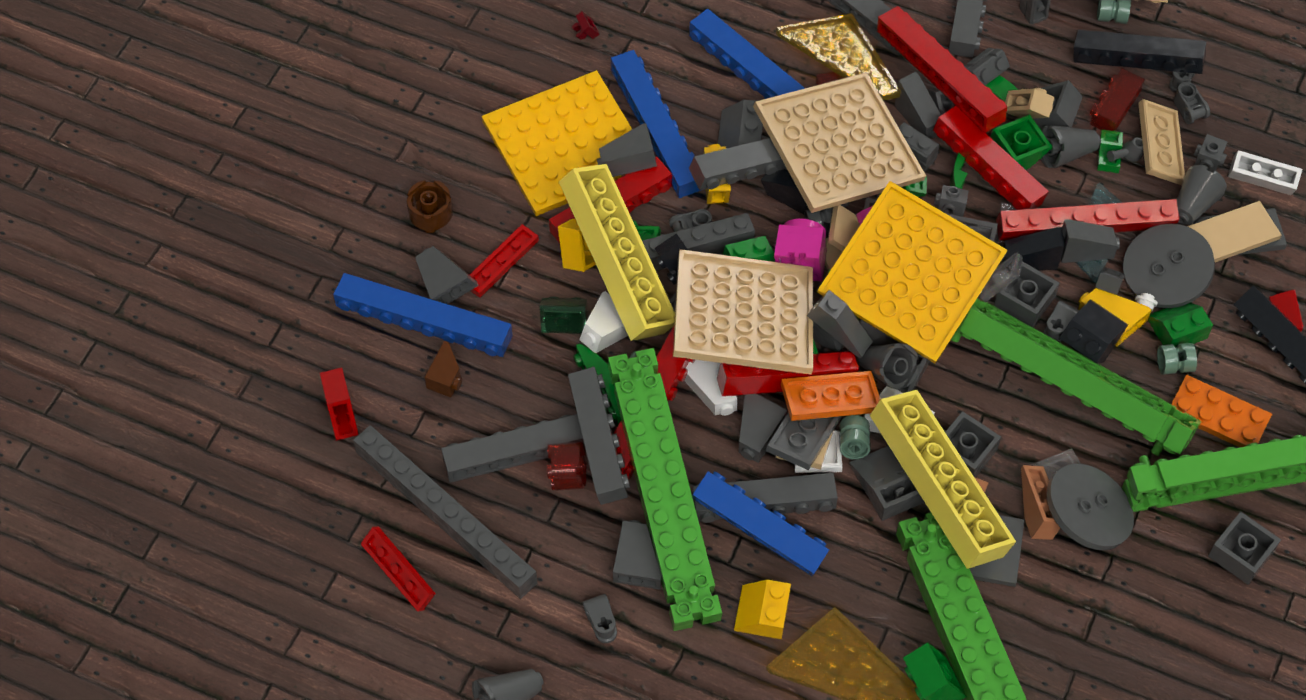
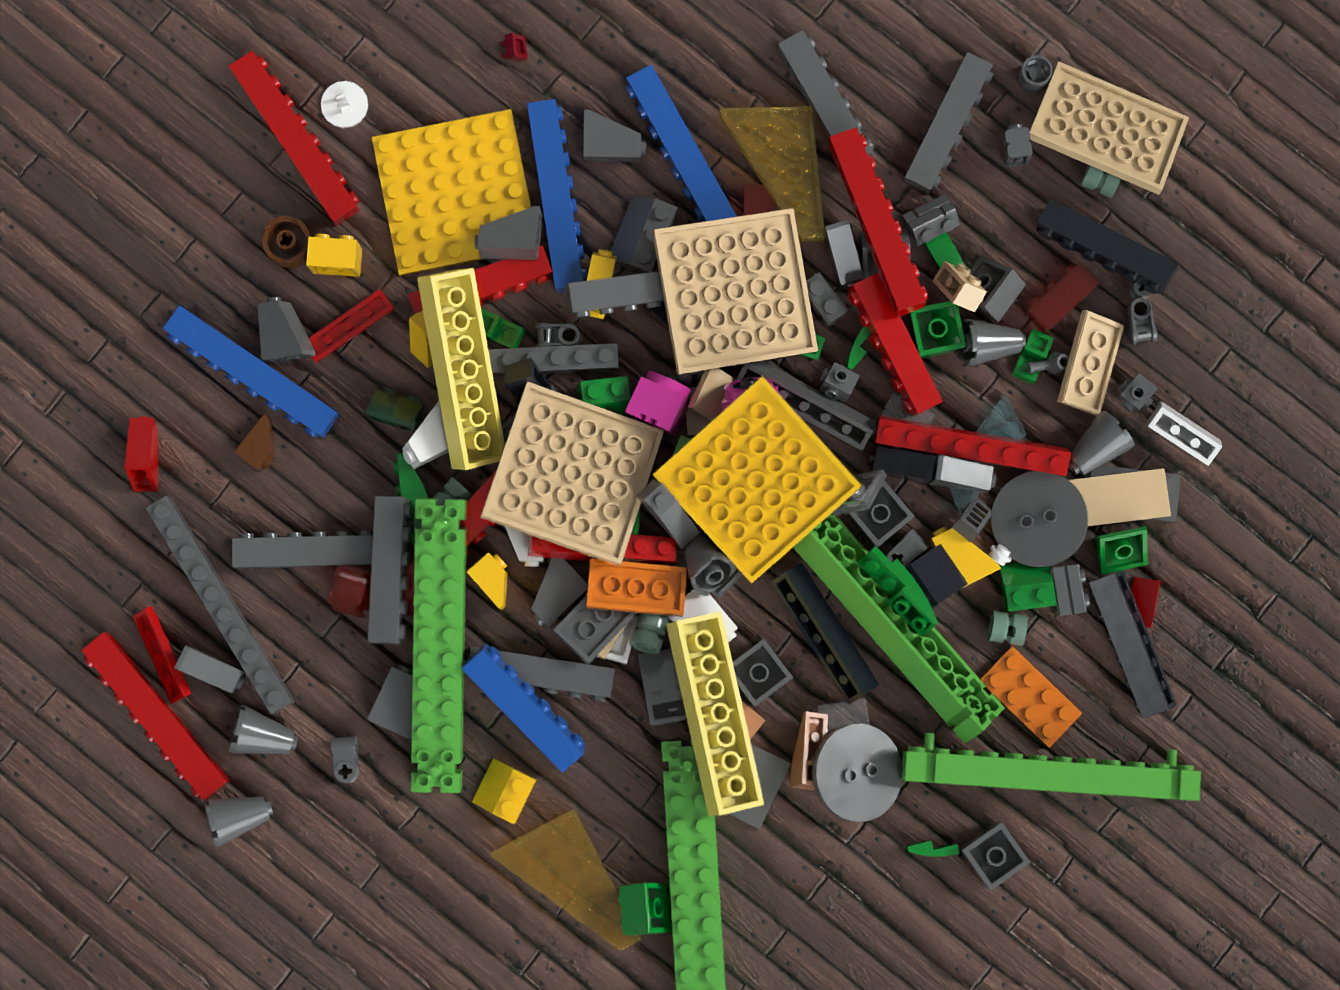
camera: 10 degrees right, 25 degrees up
none -> red brick [81,632,230,800]
none -> dark grey slope [175,646,247,694]
none -> dark grey cone [228,705,298,755]
none -> red brick [229,50,360,226]
none -> yellow brick [306,234,362,277]
none -> white piece [321,81,368,128]
none -> yellow slope [467,553,508,610]
none -> dark grey slope [584,110,646,162]
none -> black brick [770,562,879,705]
none -> green slope [857,546,938,637]
none -> green slope [905,840,960,857]
none -> dark grey brick [1049,564,1090,617]
none -> green slope [1093,526,1148,575]

